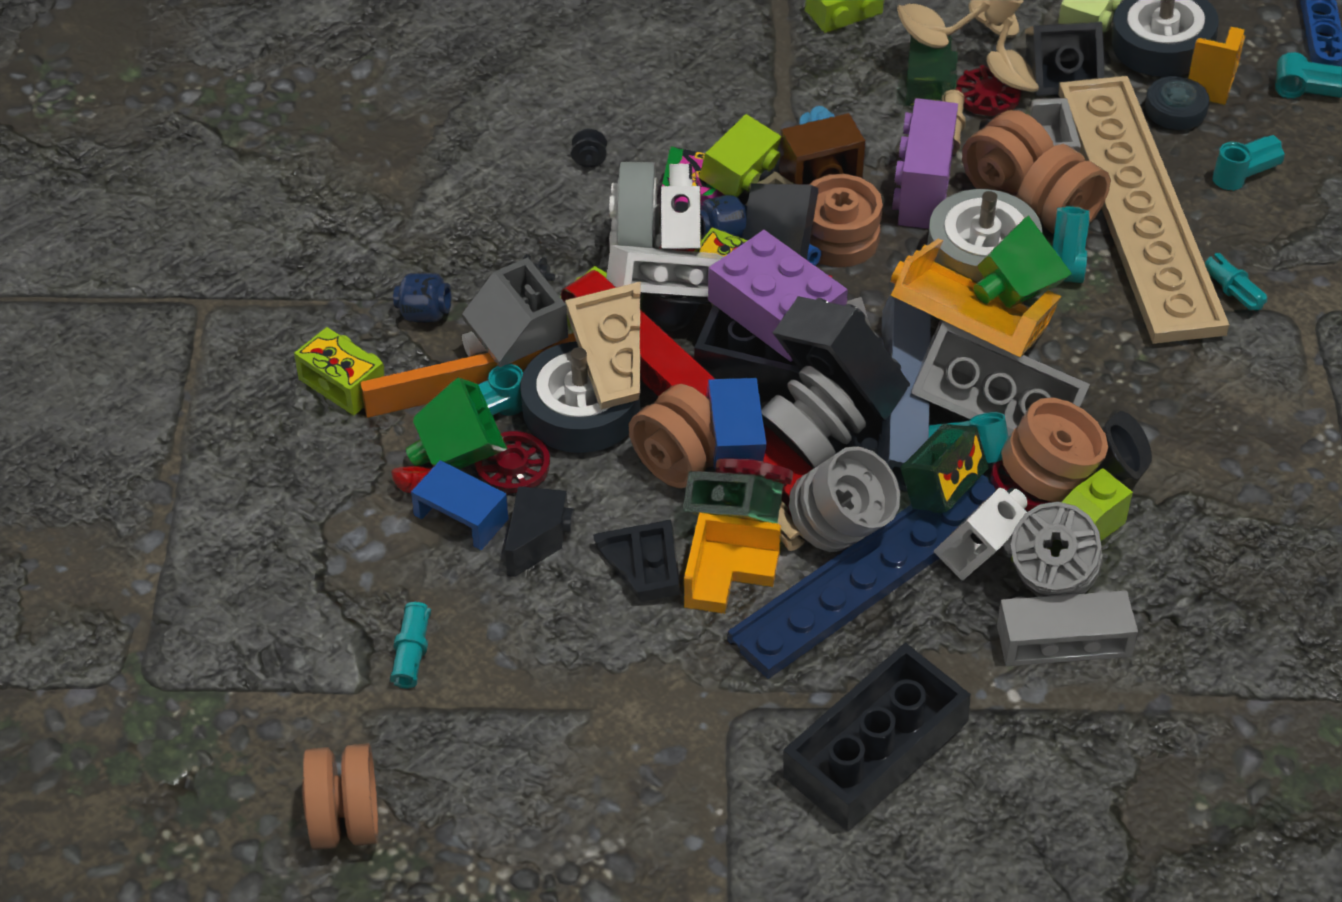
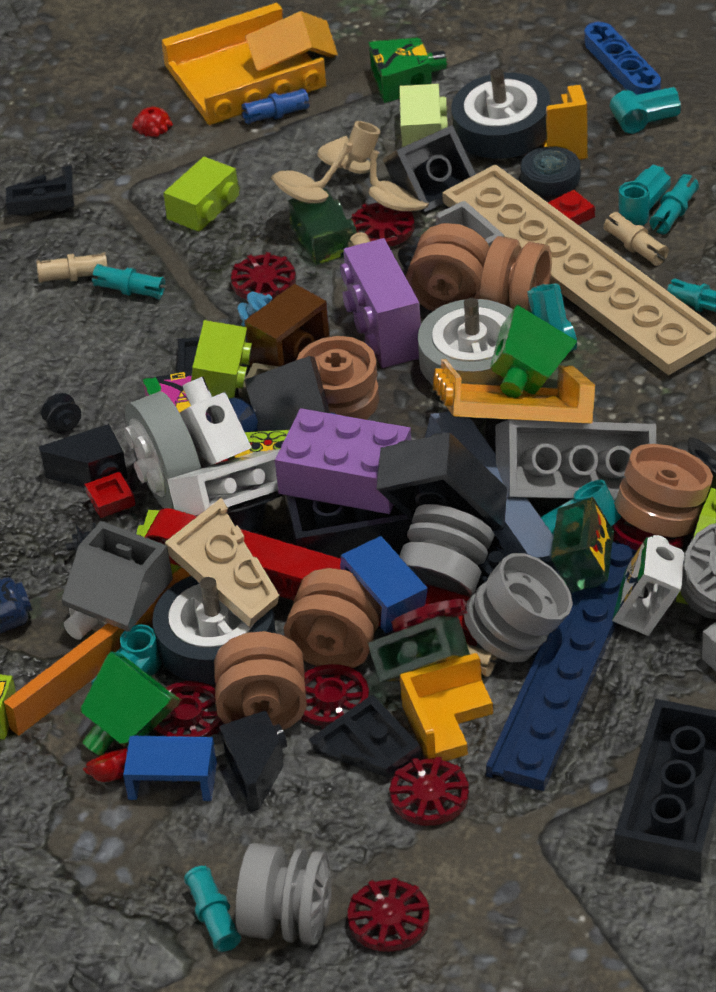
camera: 25 degrees left, 5 degrees down
none -> tan pin [36,253,107,283]
none -> black slope [38,424,128,488]
none -> red plate [85,472,135,518]
none -> teal pin [92,264,165,299]
none -> nougat wheel [214,631,307,730]
none -> dark red wheel [231,252,296,301]
none -> light grey wheel [236,843,332,945]
none -> dark red wheel [301,664,369,729]
none -> dark red wheel [347,877,430,952]
none -> dark red wheel [389,757,469,826]
none -> red plate [548,190,595,225]
none -> tan pin [604,212,669,266]
none -> teal pin [649,174,699,234]

